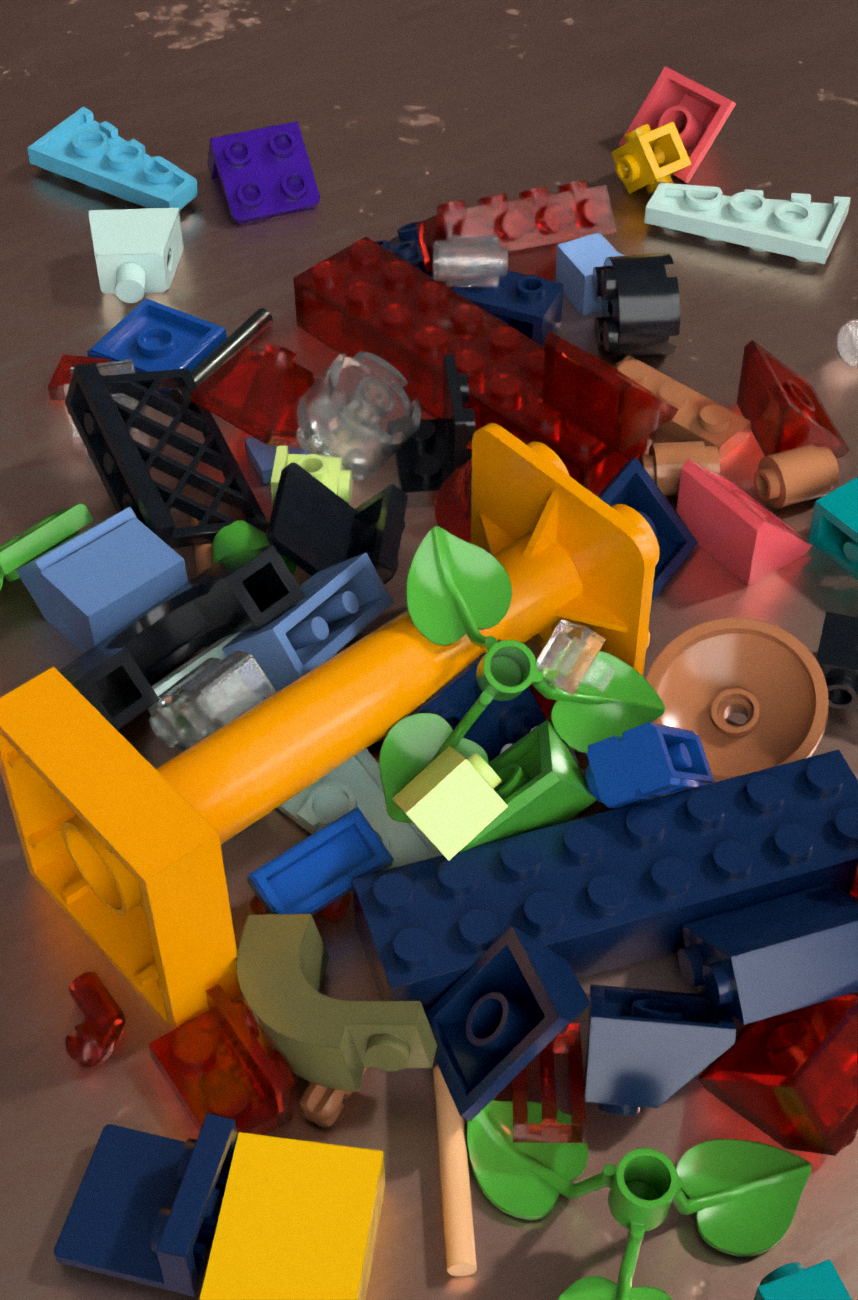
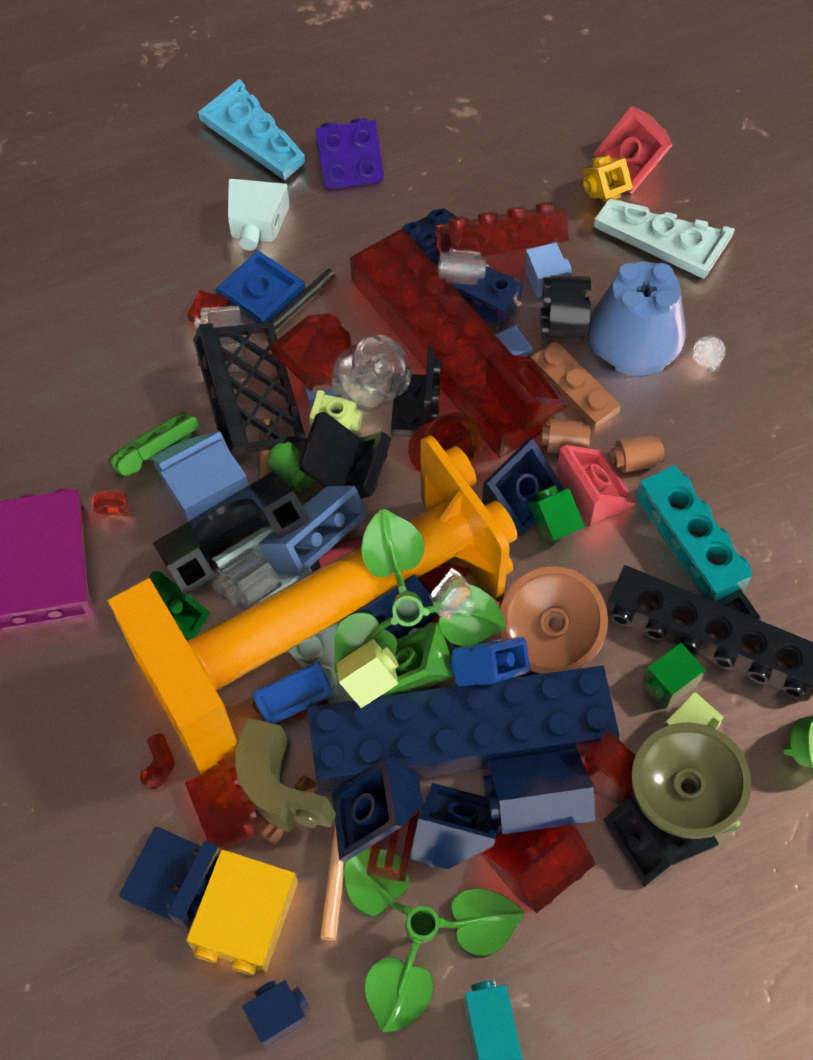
camera: 10 degrees right, 15 degrees up
clear red slope [737,339,850,459] -> none
none -> green brick [528,485,585,541]
none -> medium blue cone [588,262,686,376]

